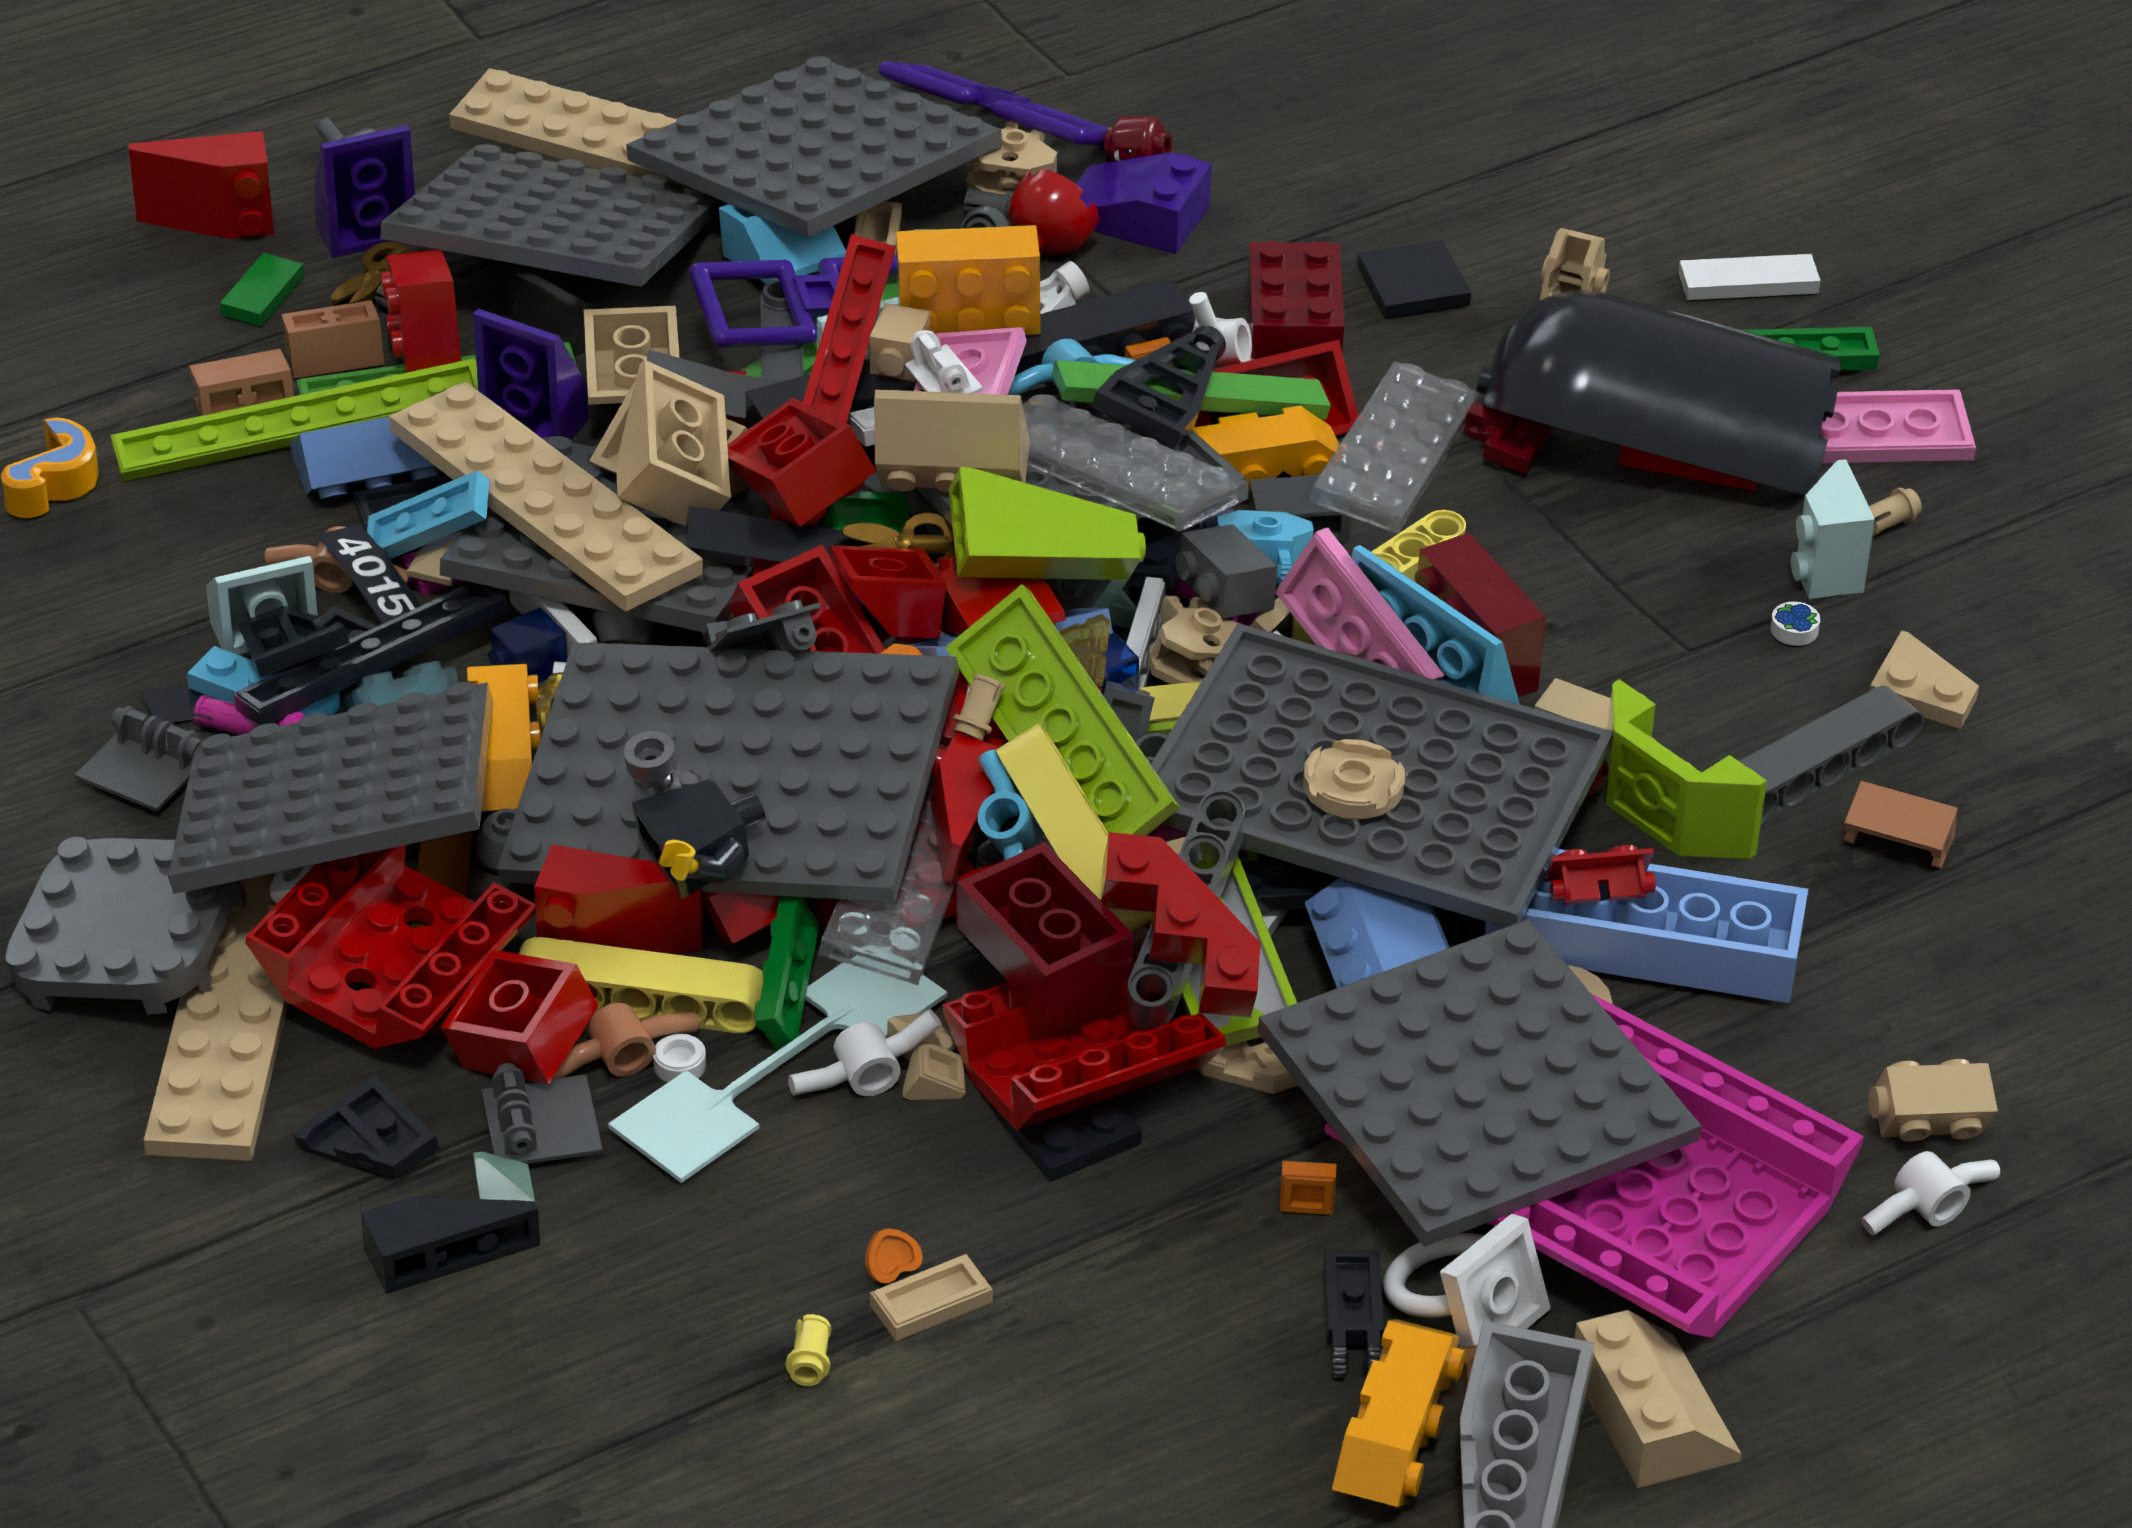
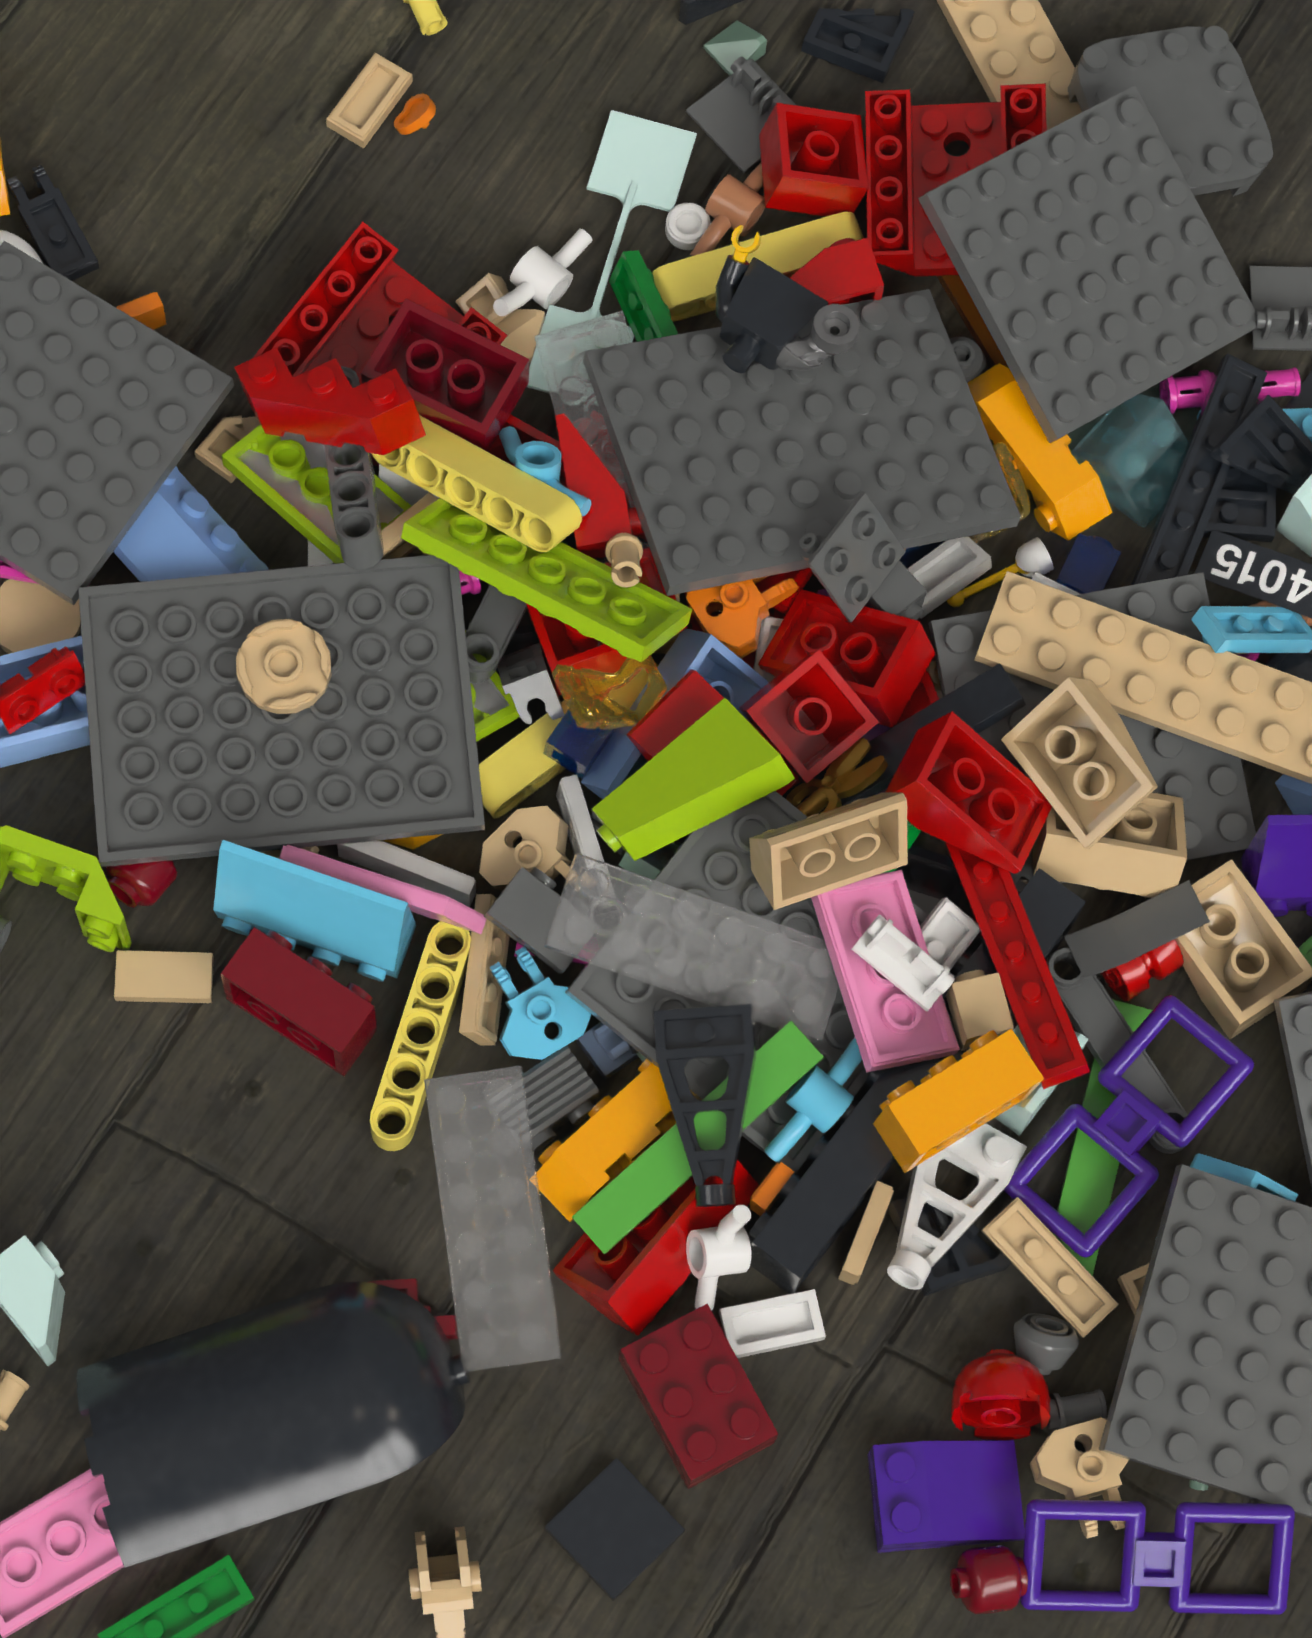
camera: 145 degrees right, 30 degrees up
tile [1770,602,1820,646] -> none

